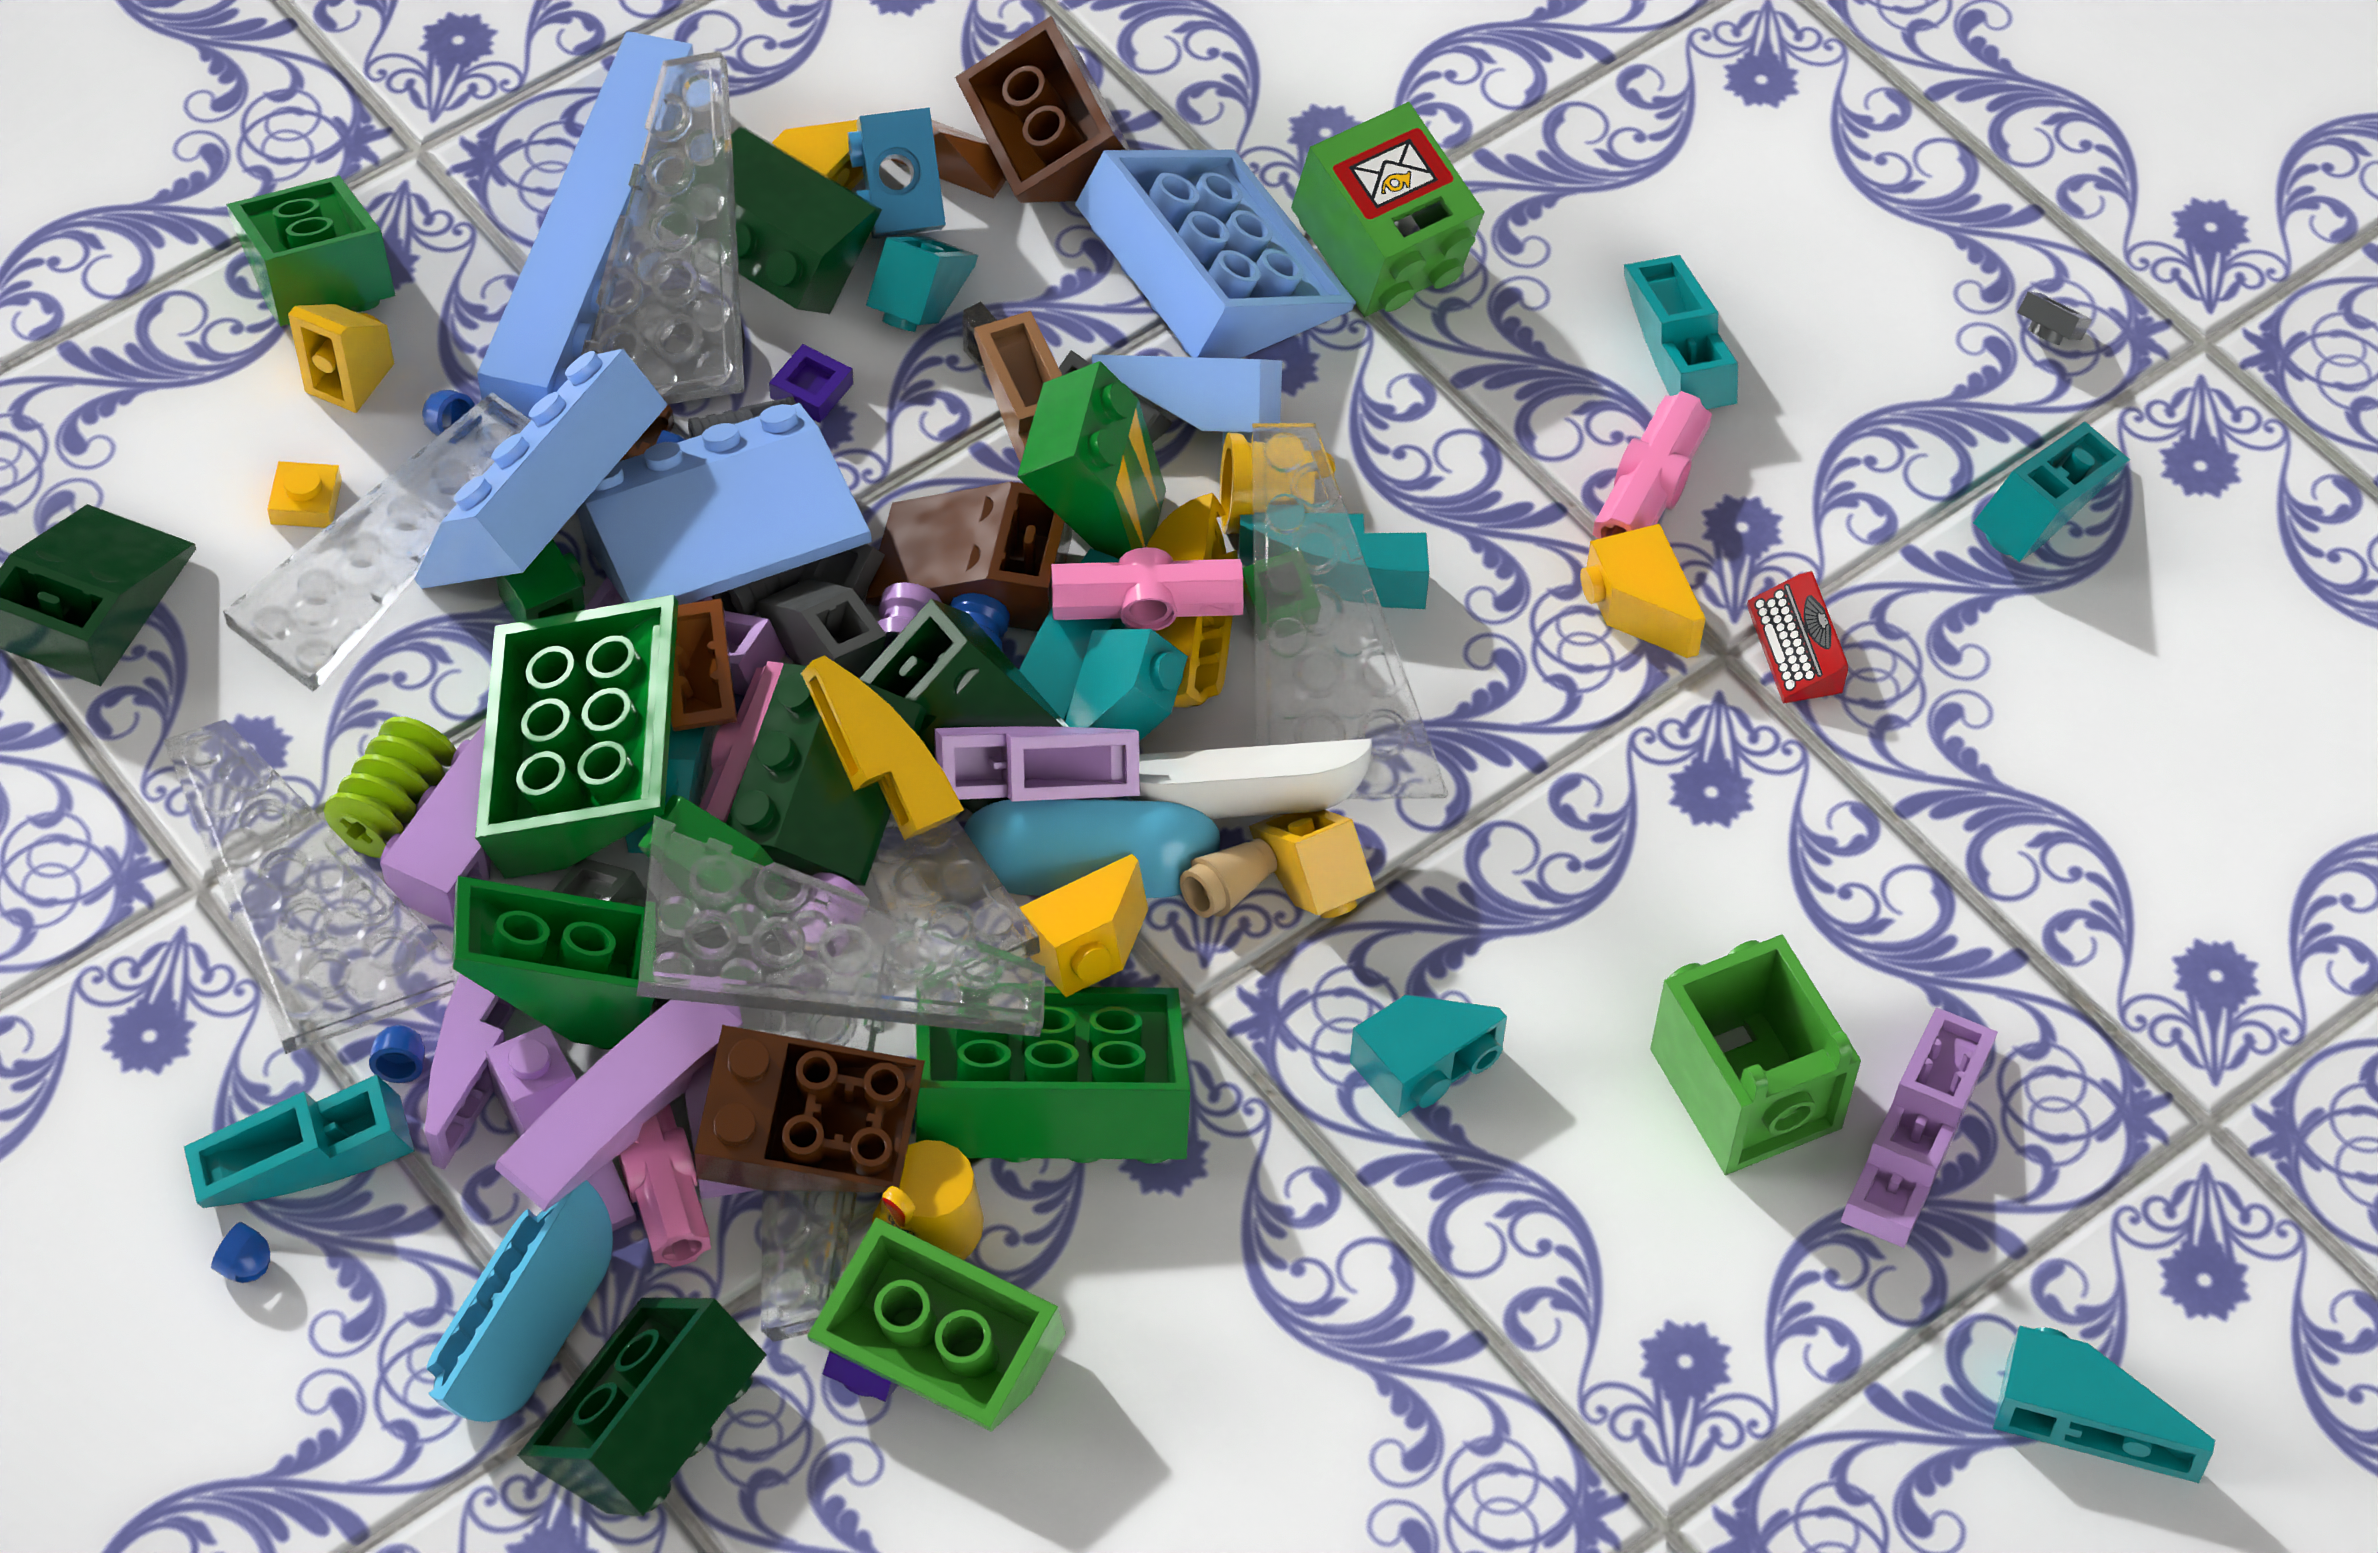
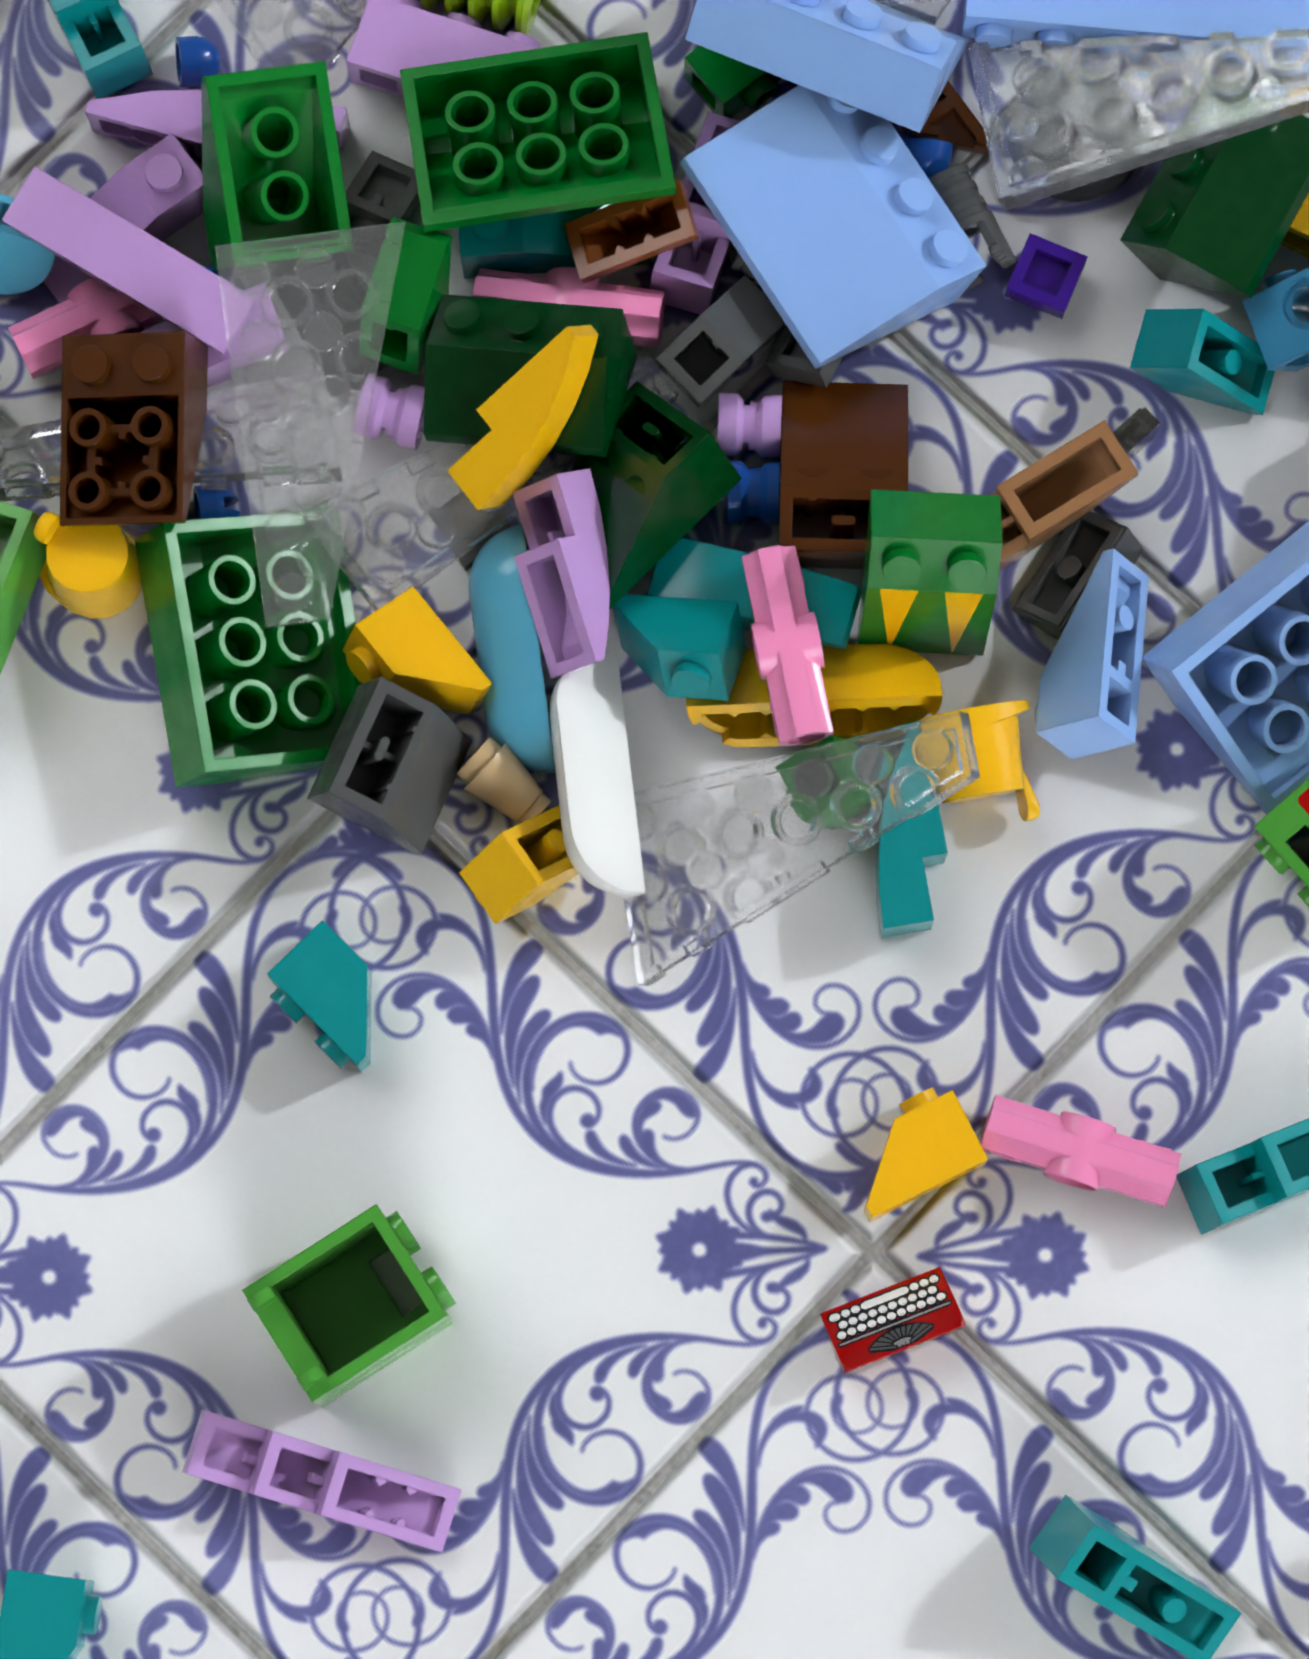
camera: 85 degrees right, 25 degrees up
none -> dark grey slope [307,676,472,855]

